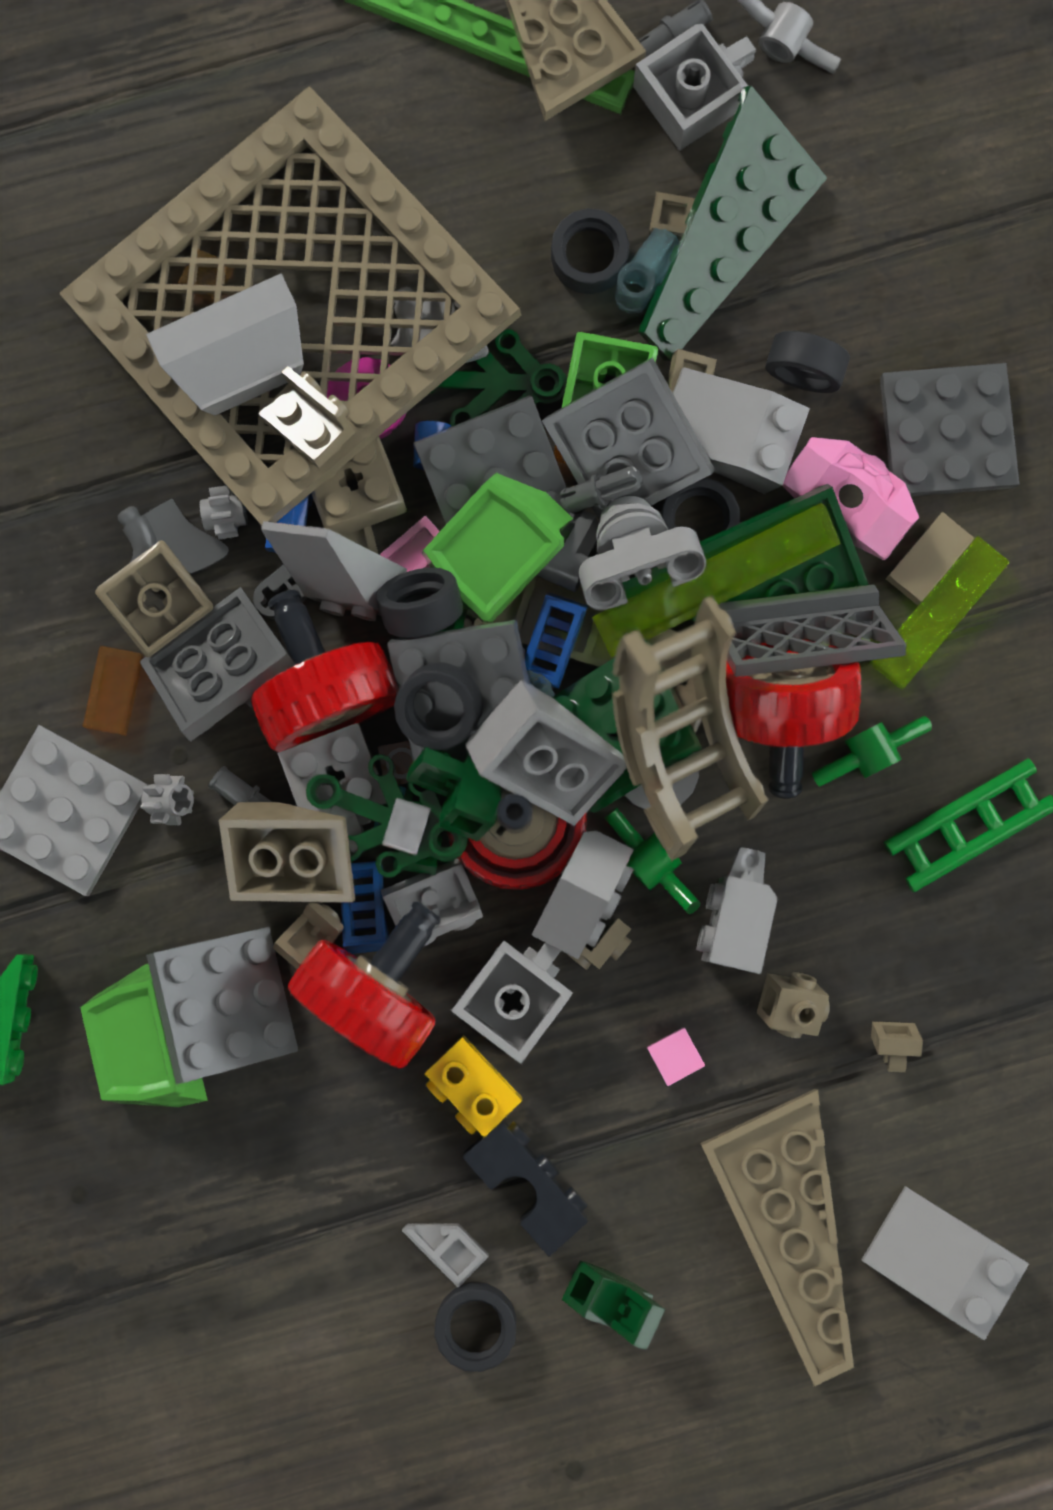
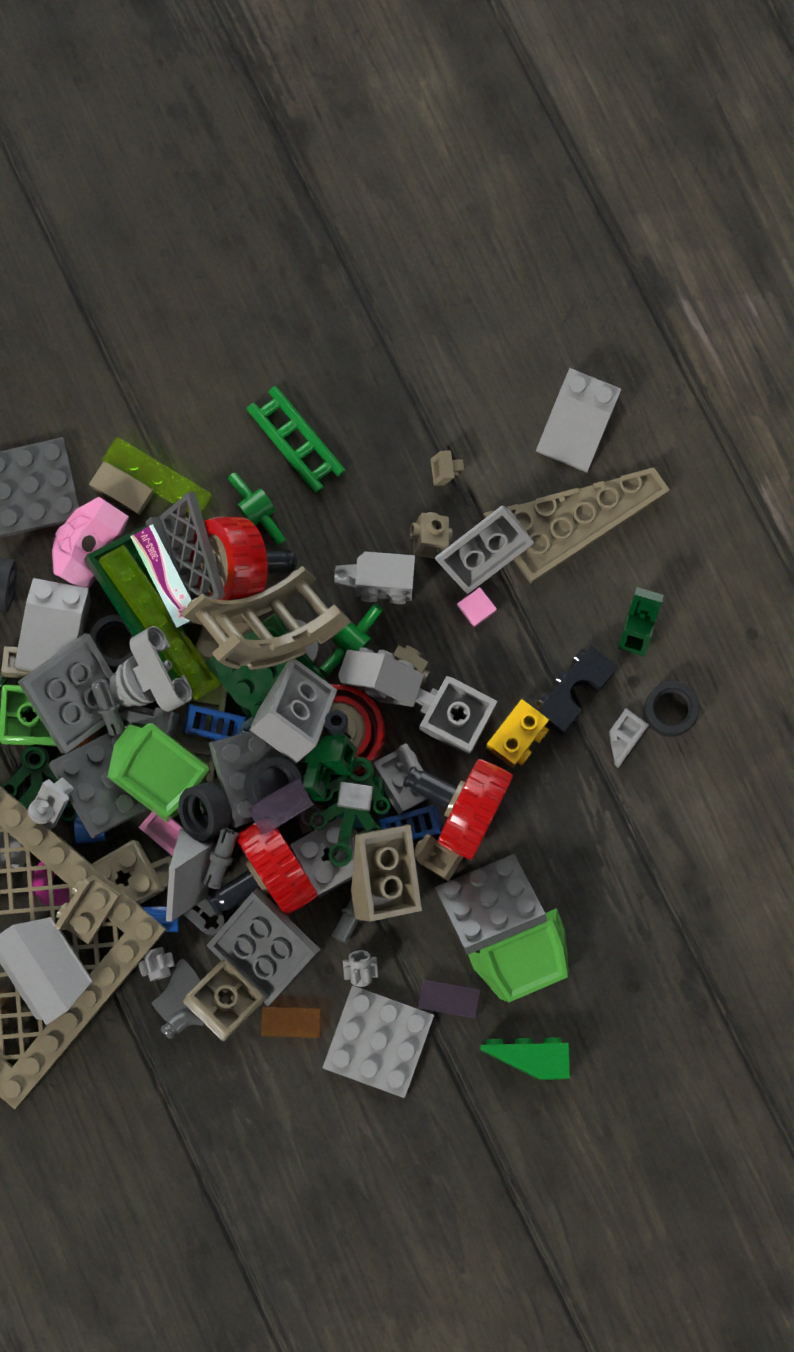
camera: 105 degrees left, 5 degrees down
none -> light grey hips [28,778,74,829]
none -> sticker [130,524,192,628]
none -> dark grey pin [203,828,239,889]
none -> clear purple tile [248,779,313,834]
none -> clear purple tile [418,979,480,1019]
none -> light grey slope [435,505,534,594]

